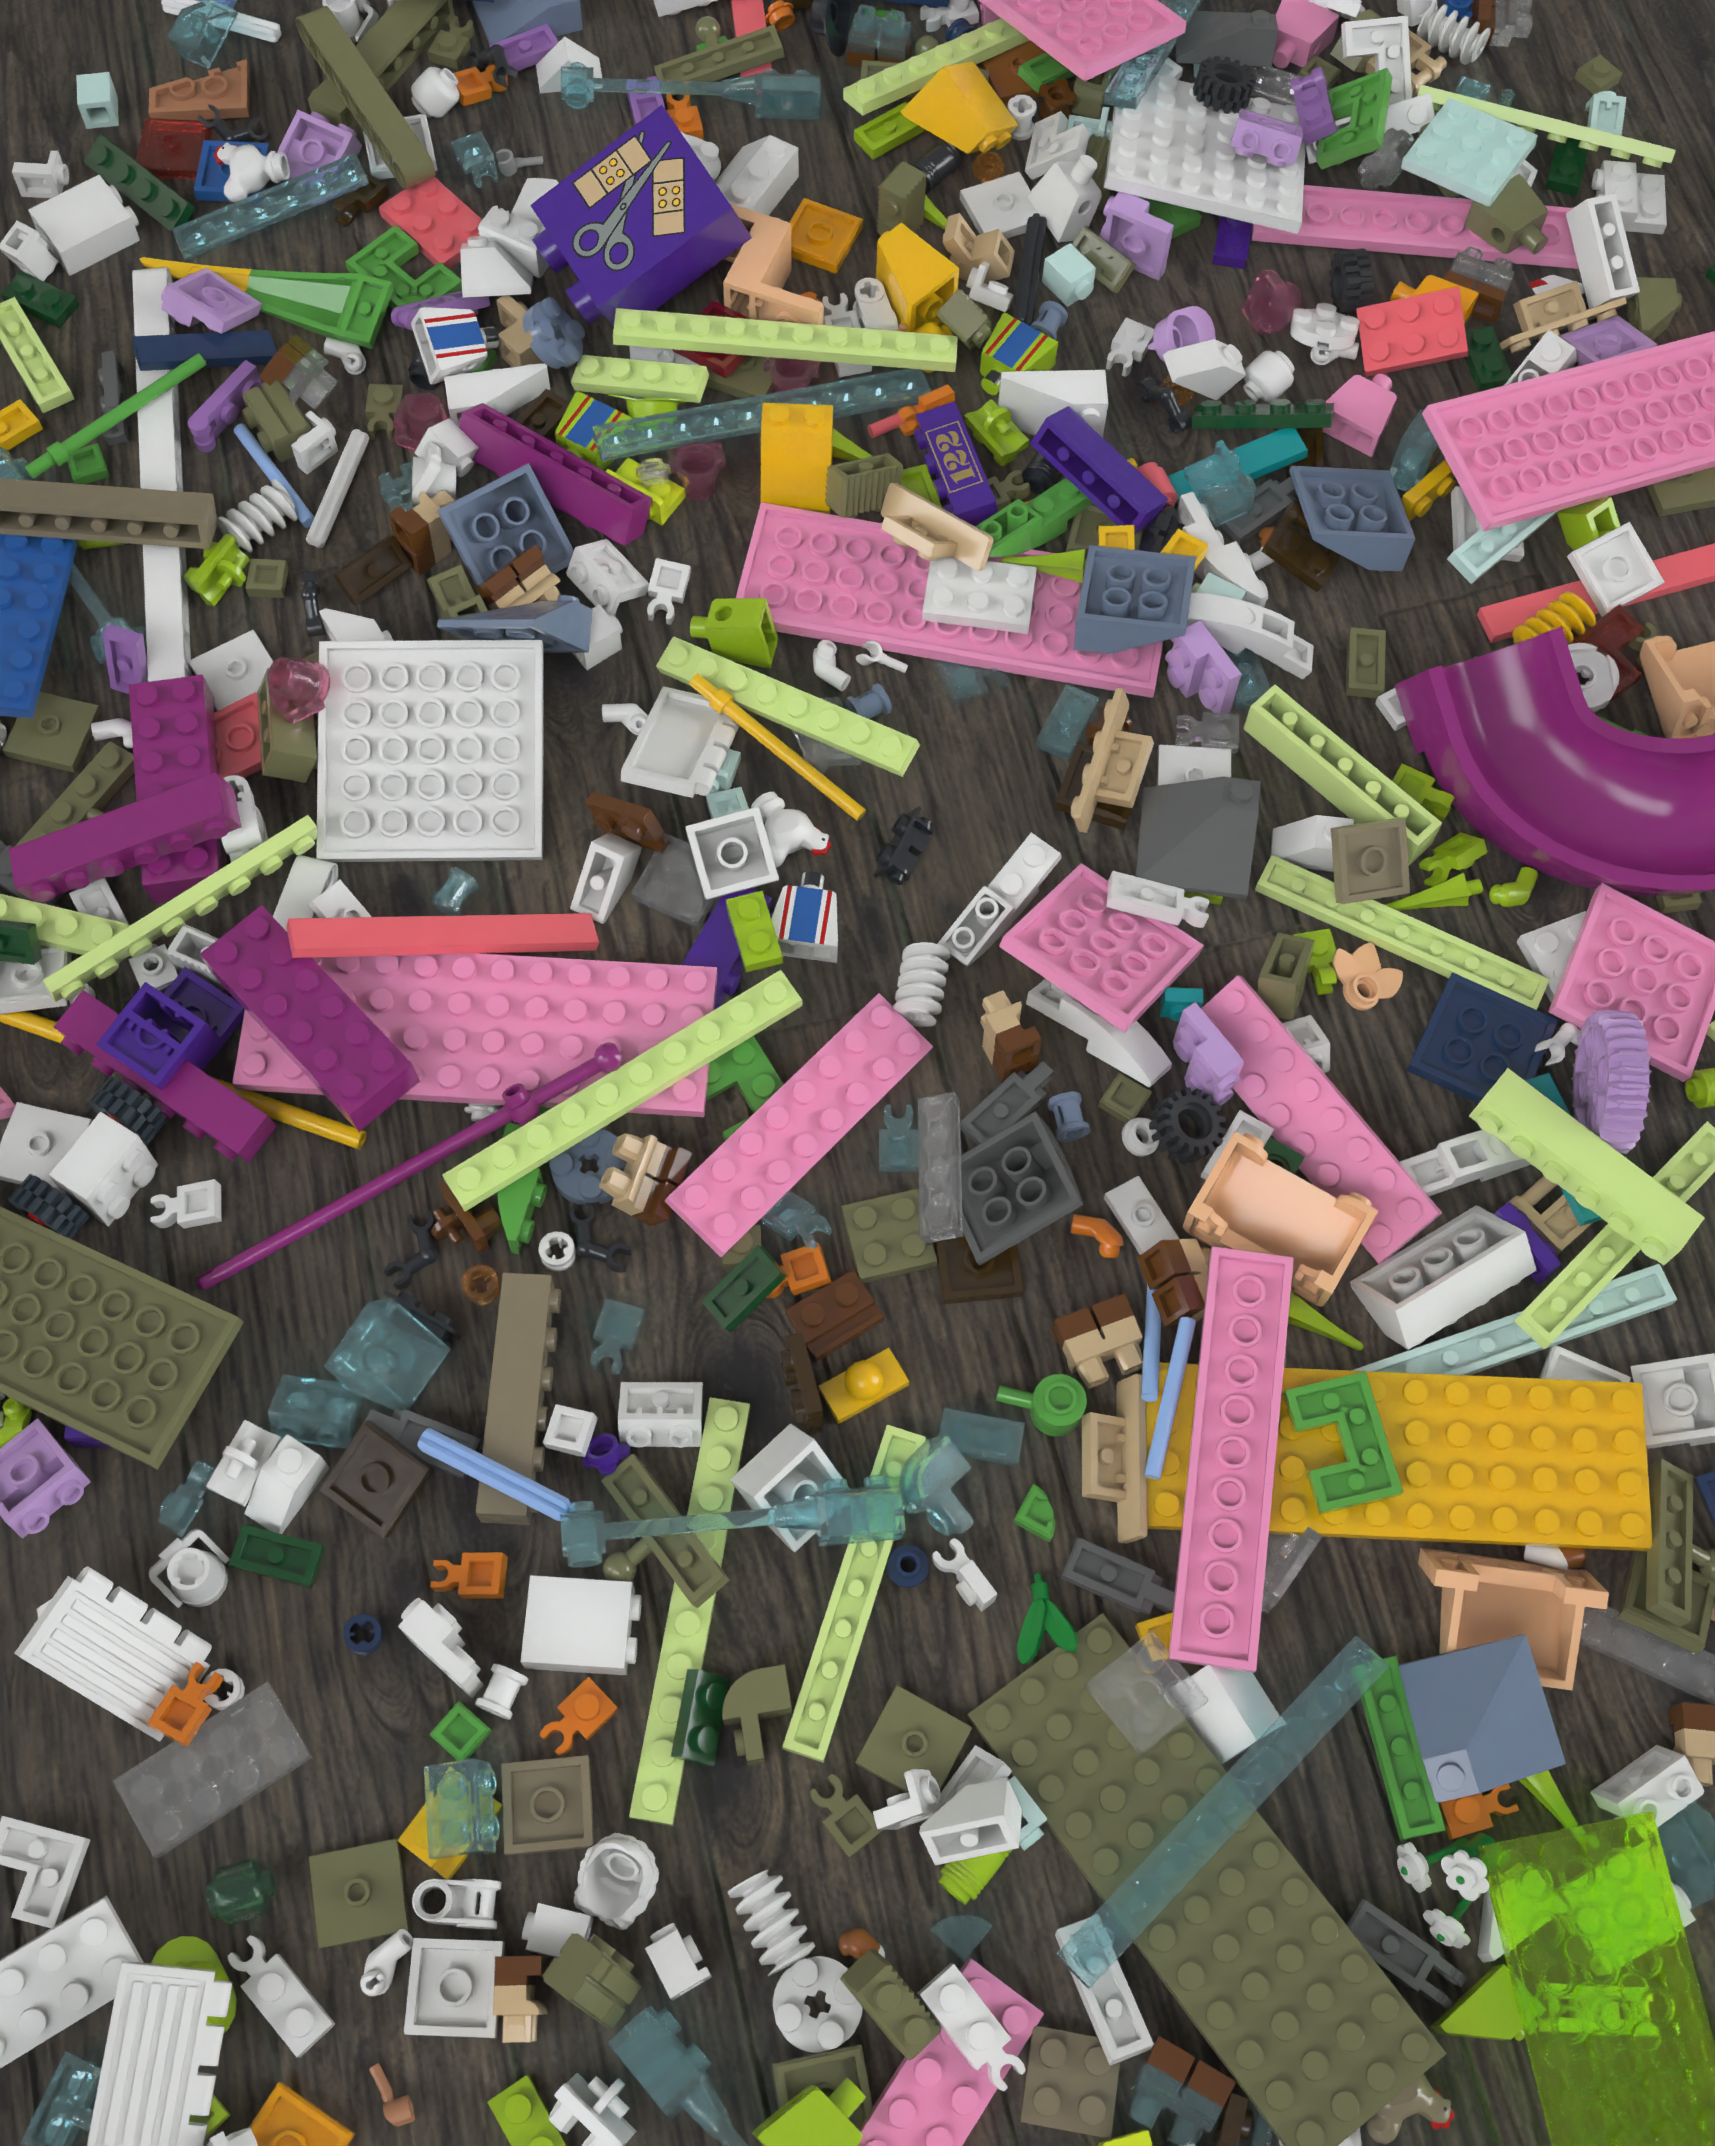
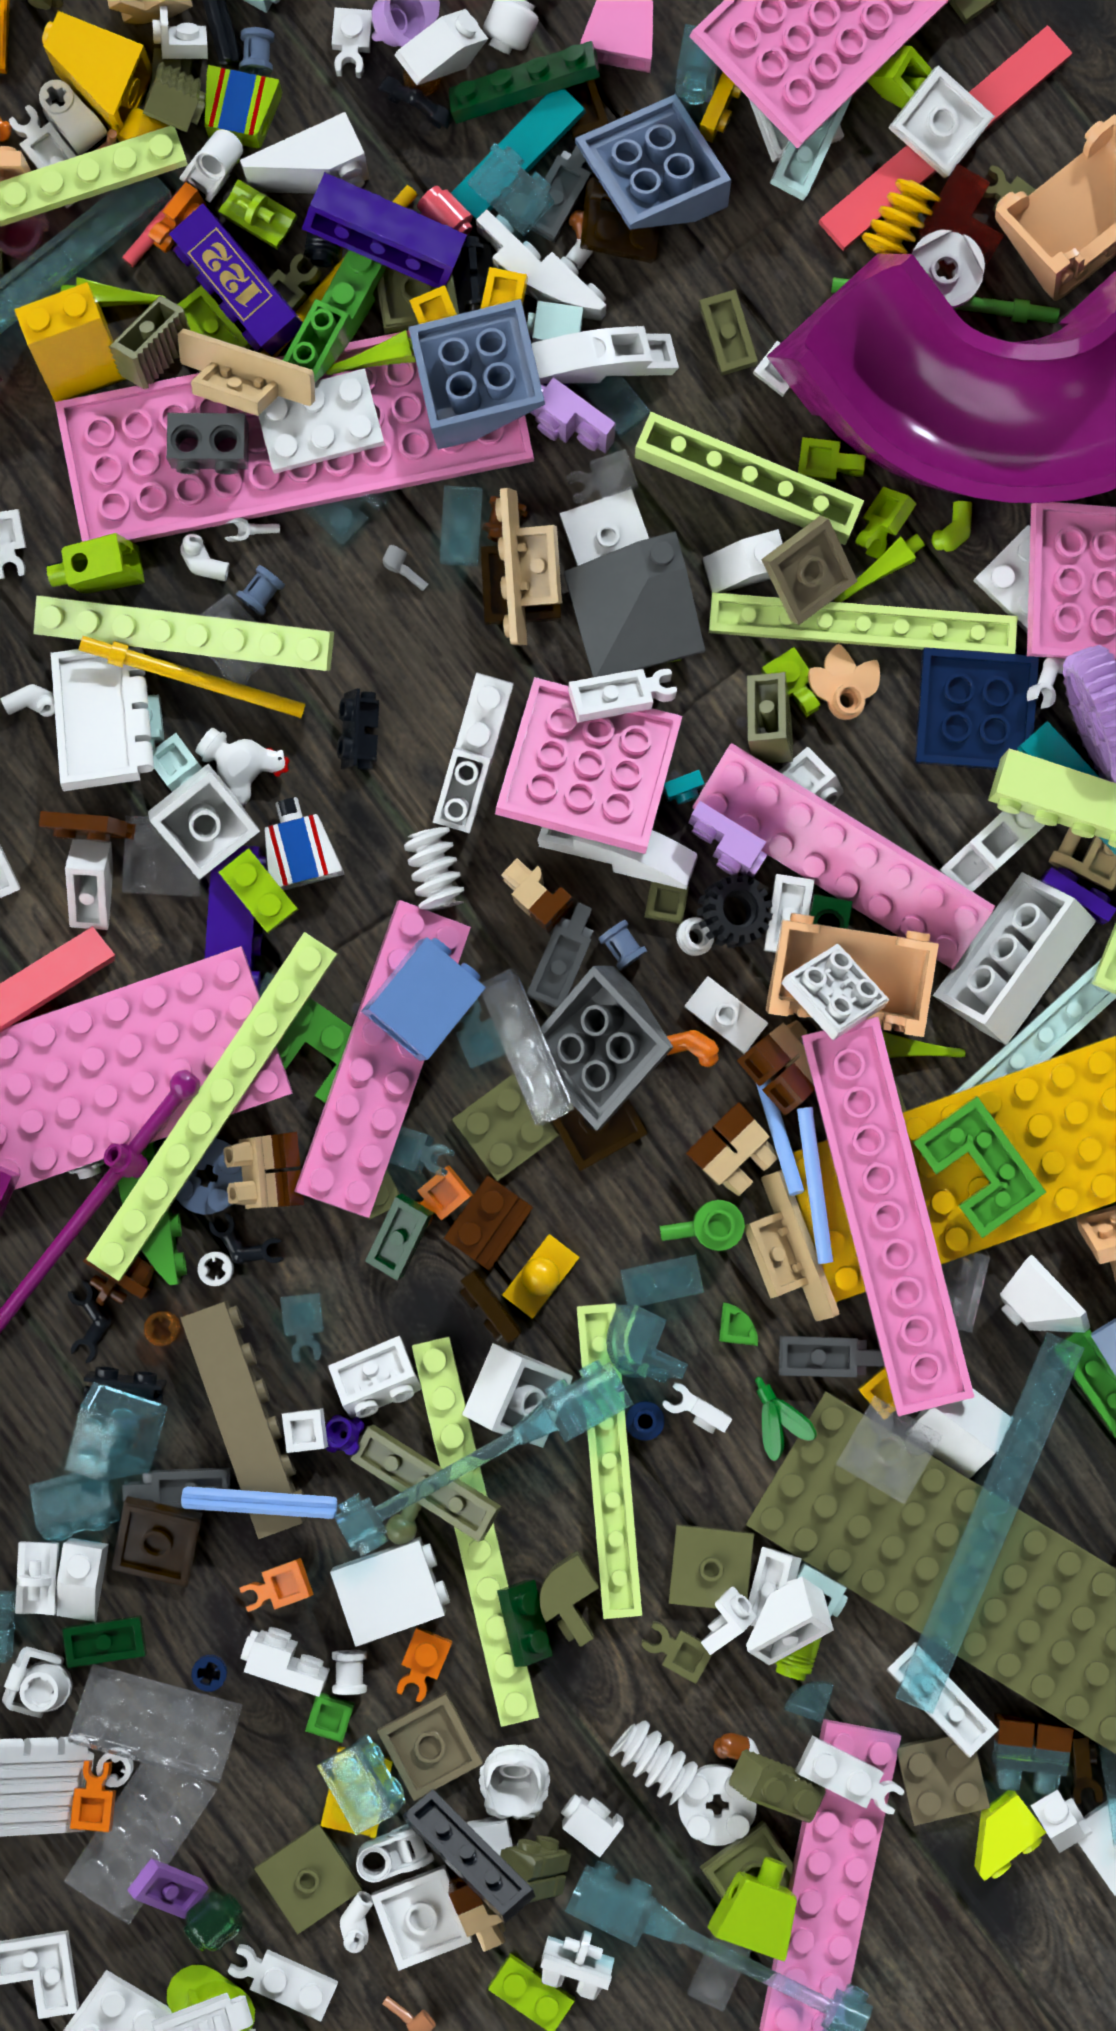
camera: 20 degrees left, 20 degrees up
none -> clear plate [68,1664,243,1783]
none -> medium lavender plate [127,1858,209,1919]
none -> dark grey brick [166,413,249,475]
none -> white piece [179,129,243,203]
none -> medium blue brick [361,937,486,1061]
none -> light grey hand [383,545,429,591]
none -> black plate [403,1789,536,1923]
none -> white tile [781,944,889,1040]
none -> white slope [1000,1255,1090,1333]

